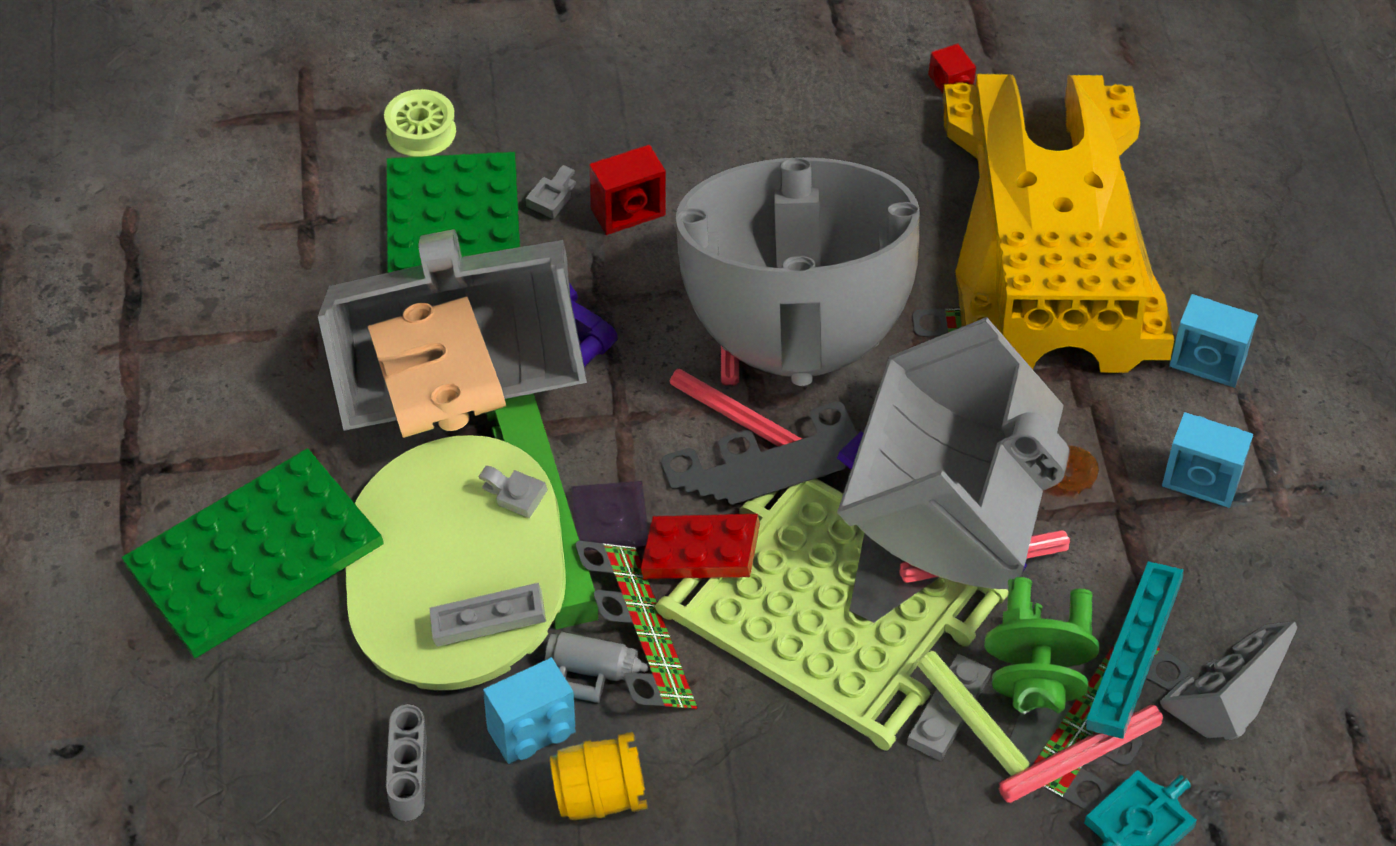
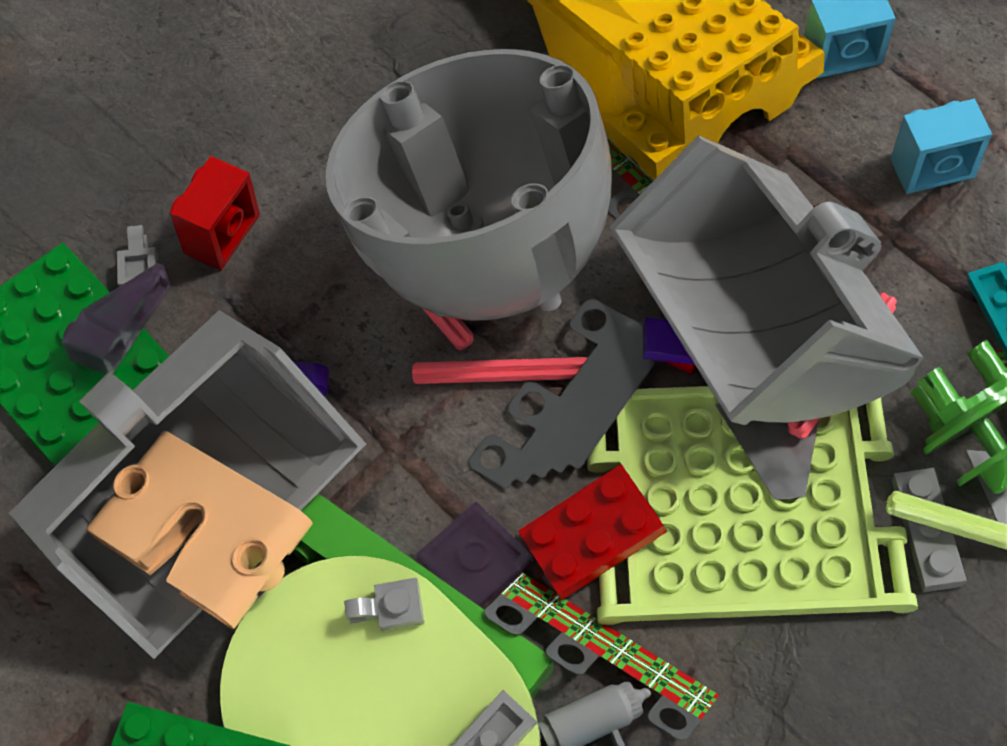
camera: 35 degrees left, 10 degrees up
none -> clear purple slope [62,263,171,375]

